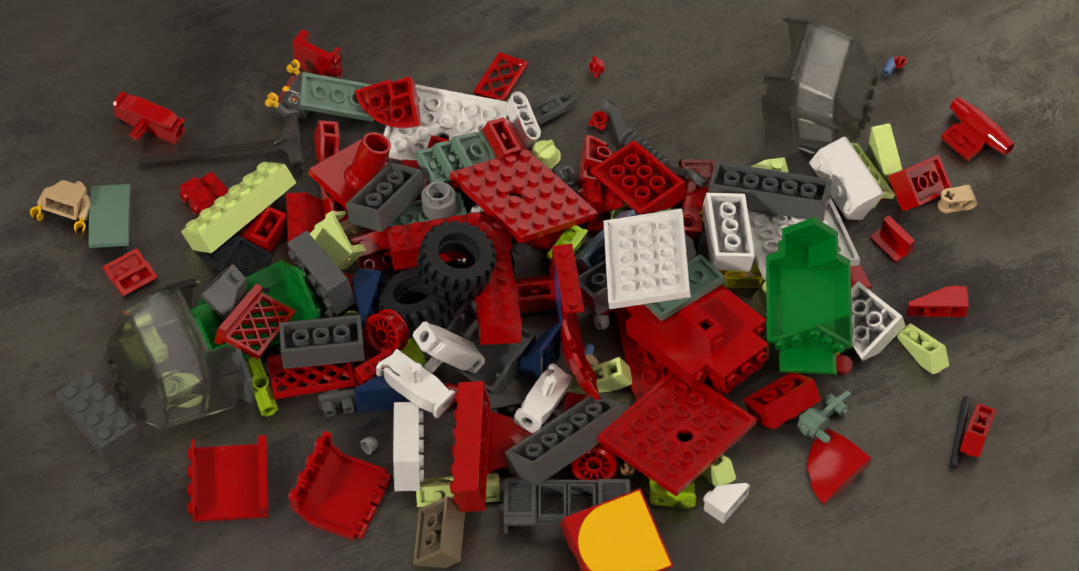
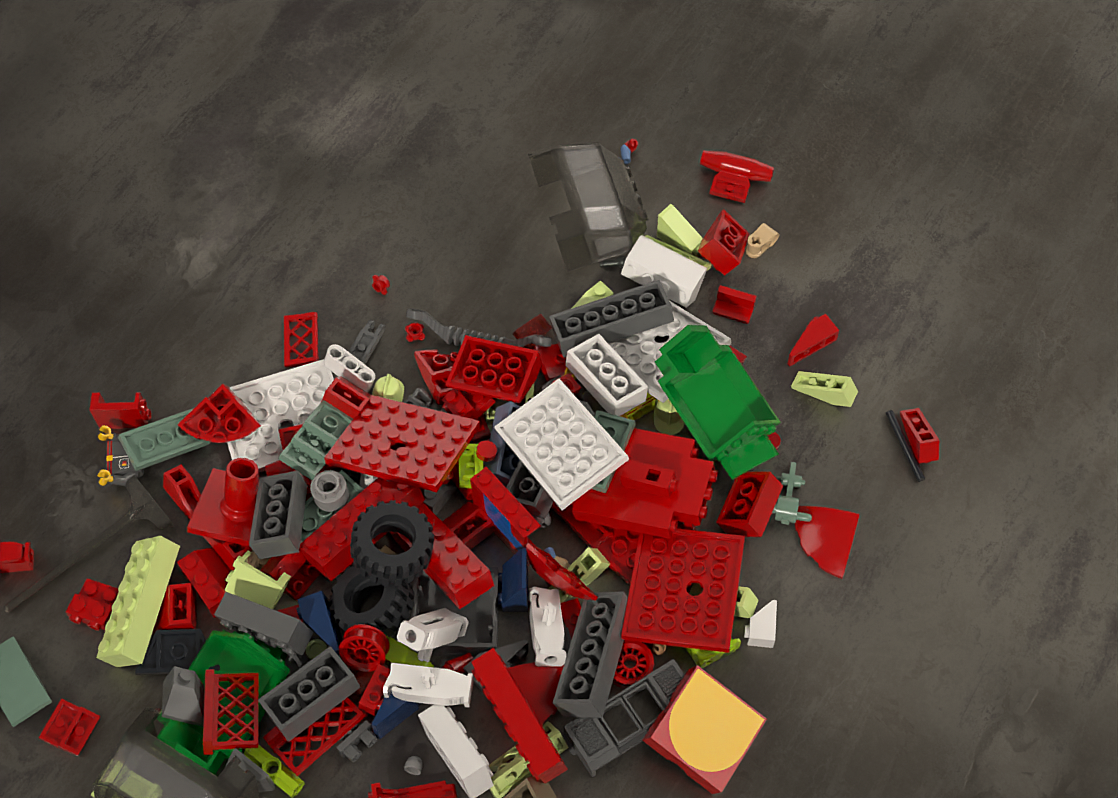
camera: 30 degrees left, 5 degrees up
white wedge [851,282,905,361] -> none
none -> red tile [476,441,497,462]

